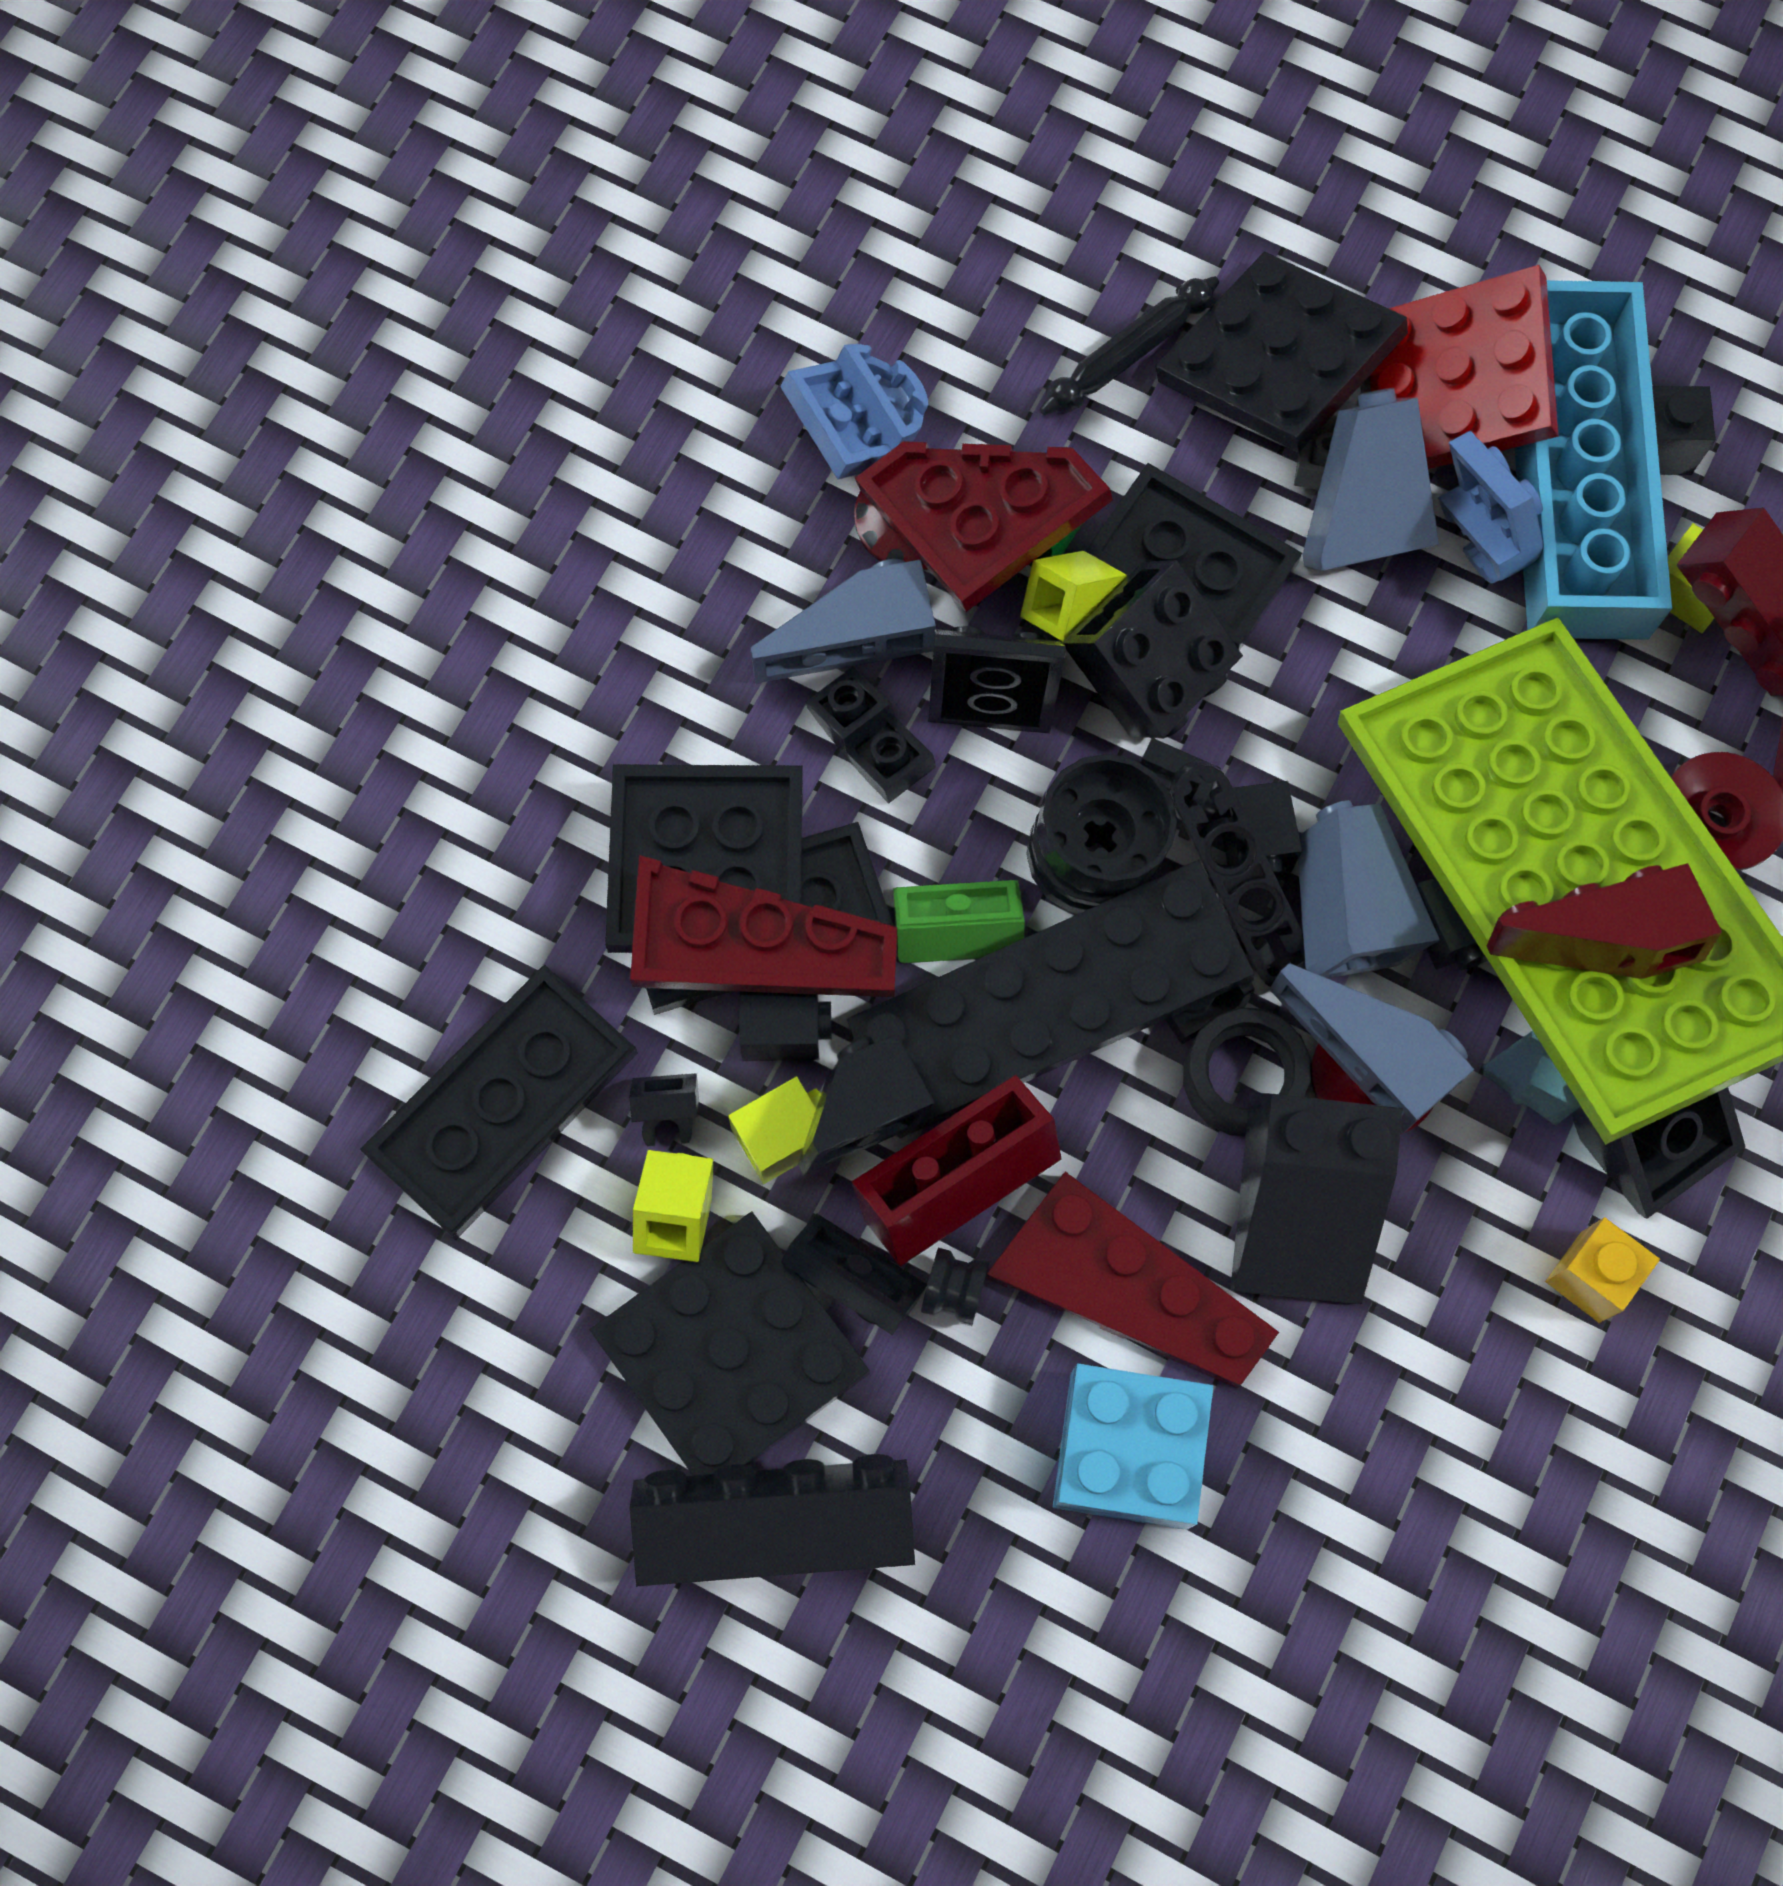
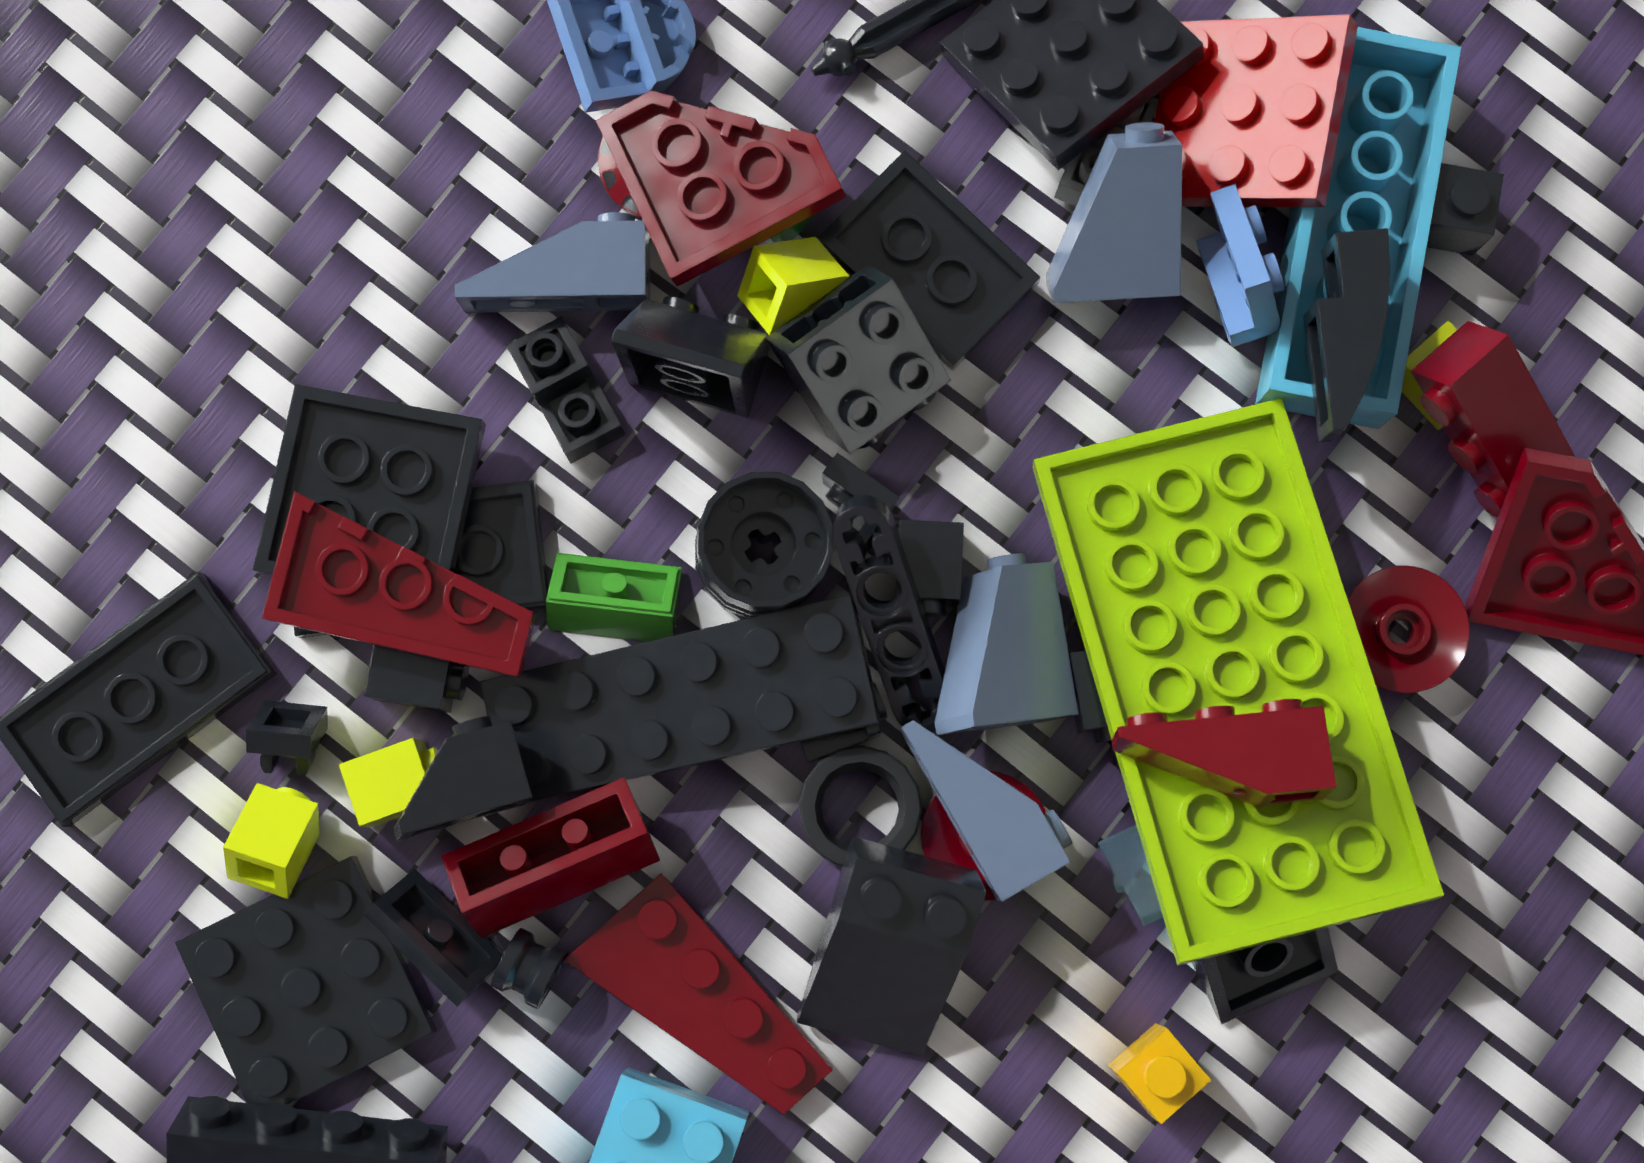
camera: 15 degrees right, 10 degrees up
none -> black slope [1303,228,1390,442]

